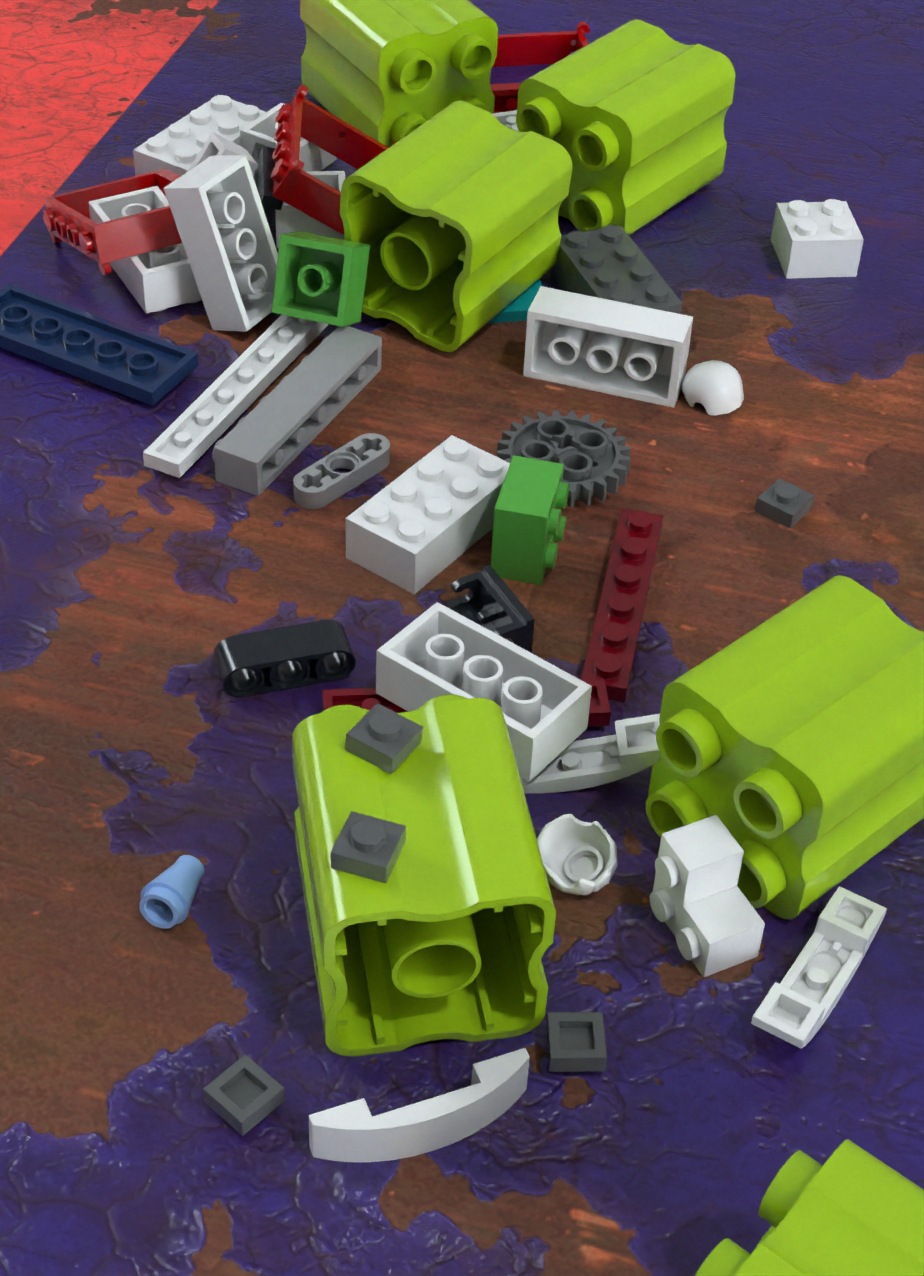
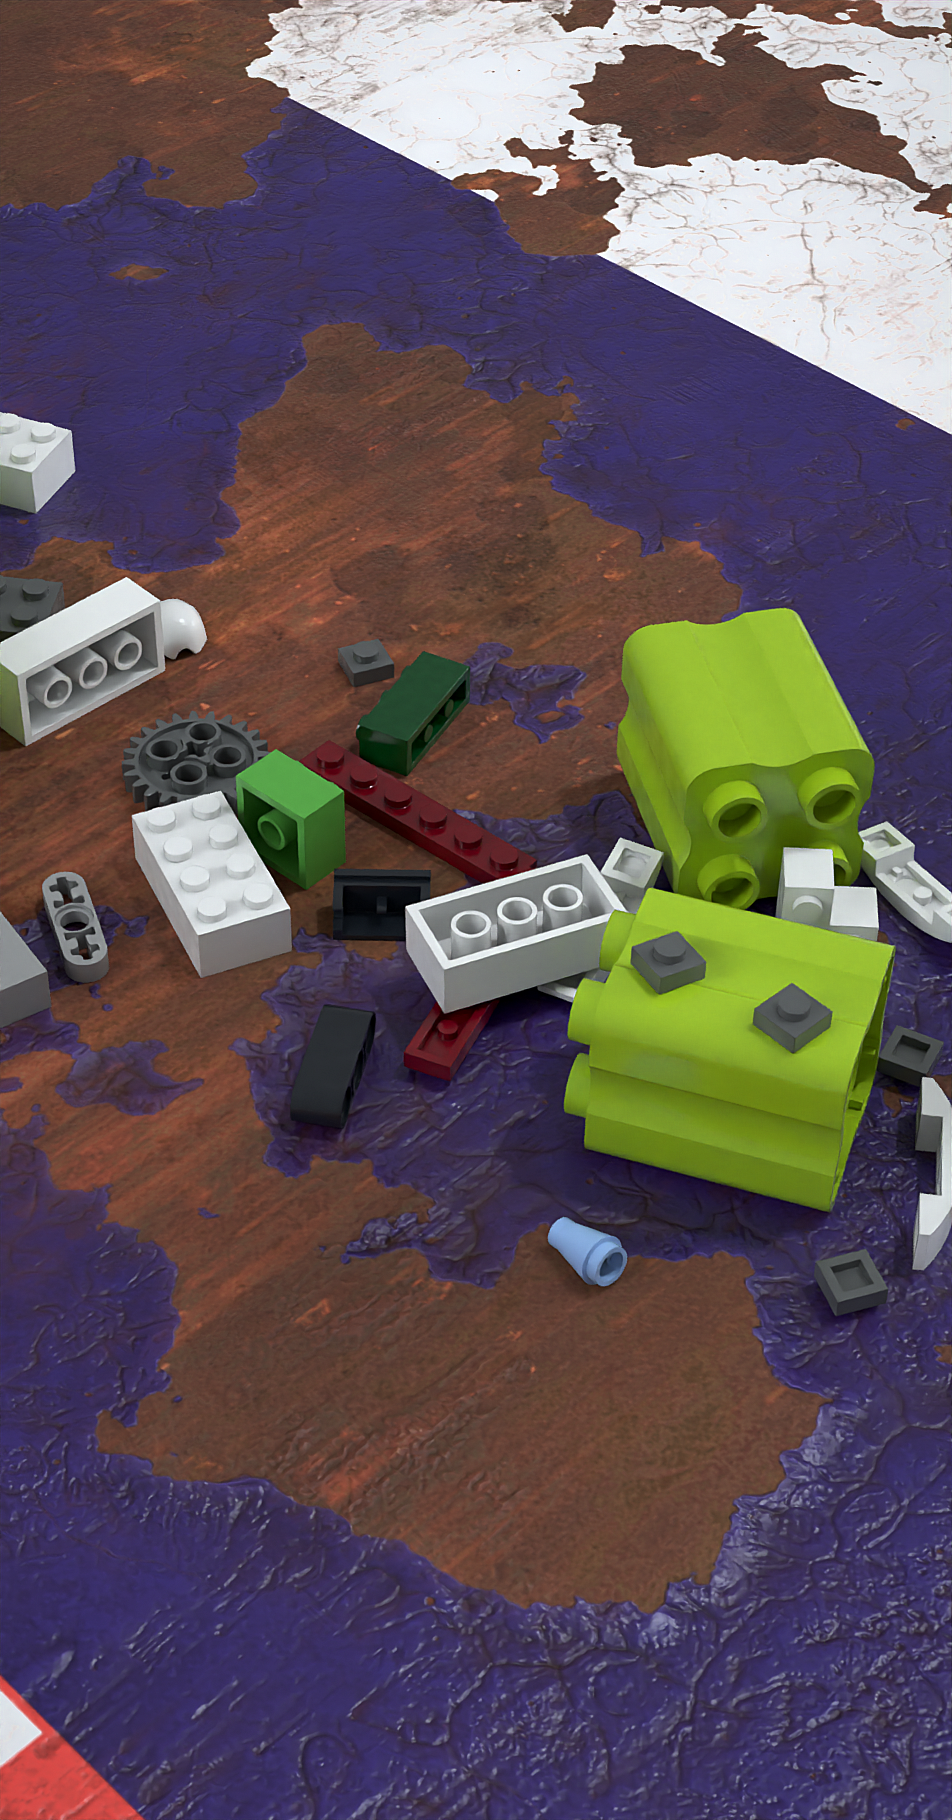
camera: 60 degrees left, 0 degrees up
none -> dark green brick [356,651,470,776]

